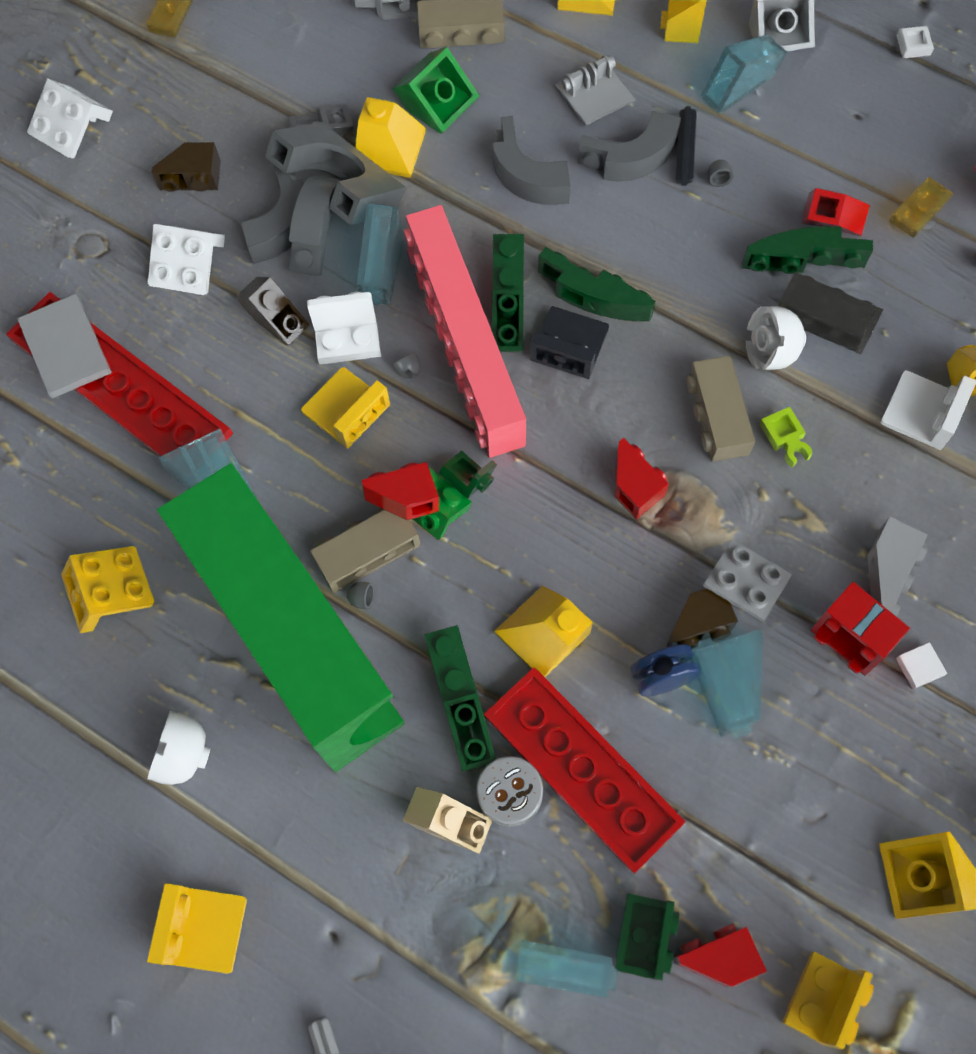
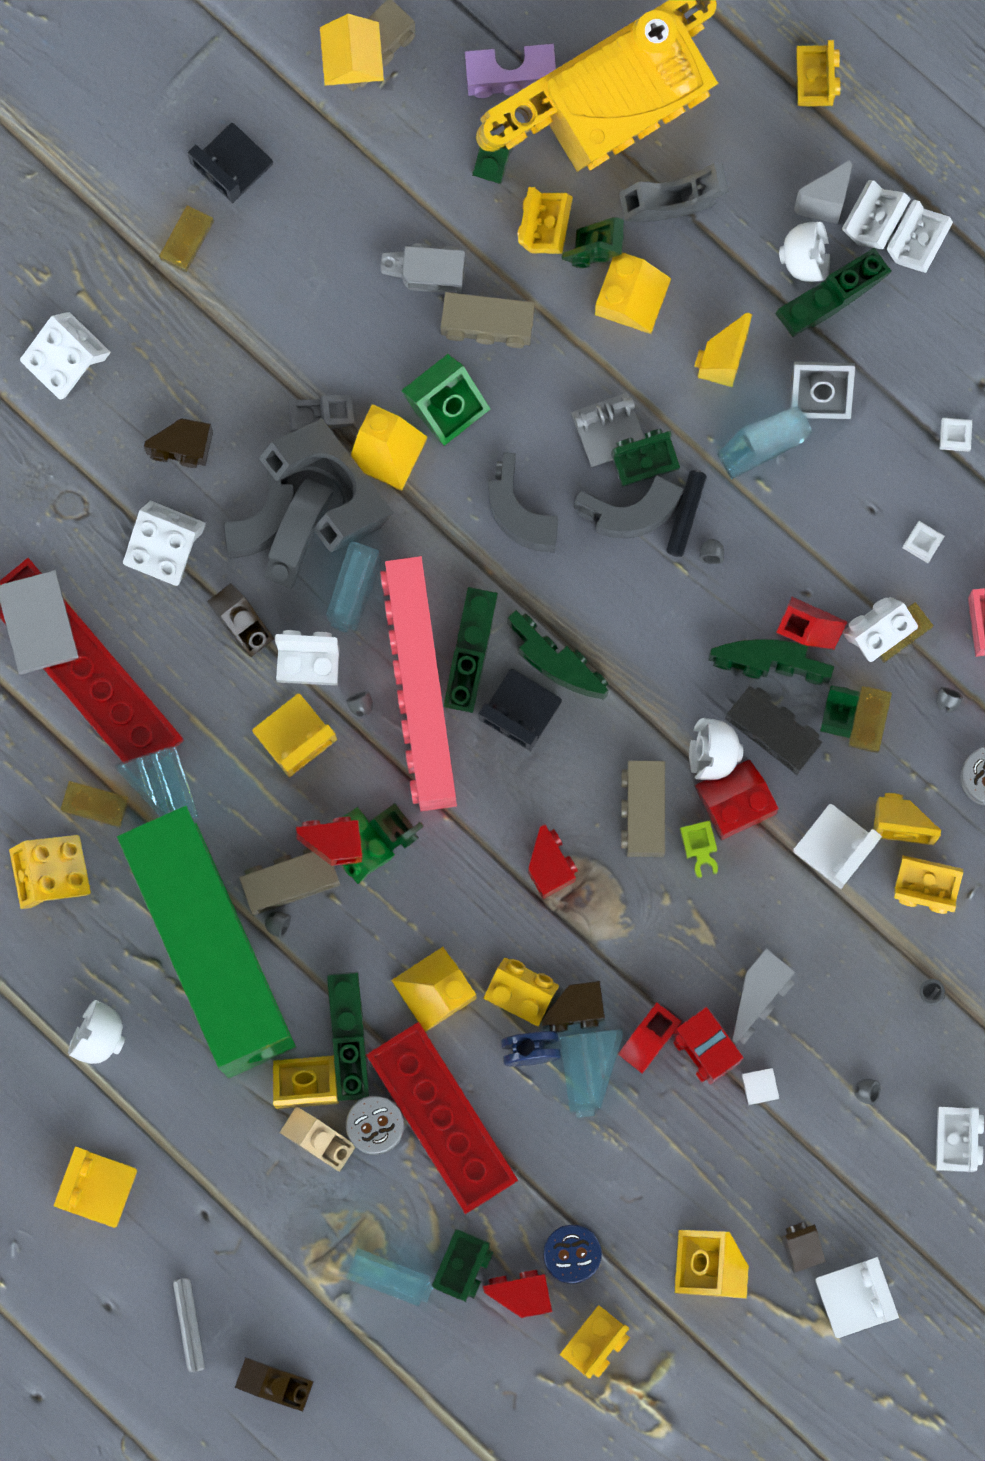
camera: 10 degrees right, 10 degrees up
light grey hinge [703,540,792,622] -> none
none -> clear yellow plate [60,781,129,828]
none -> yellow slope [273,1055,339,1109]
none -> yellow bracket [483,958,559,1026]
none -> dark blue head [543,1225,602,1284]
none -> dark green bracket [611,429,680,487]
none -> red slope [618,1002,682,1074]
none -> red slope [694,759,779,841]
none -> dark green bracket [820,685,860,738]
none -> white bracket [843,597,918,662]
none -> clear yellow plate [848,686,892,753]
none -> white tile [902,521,945,563]

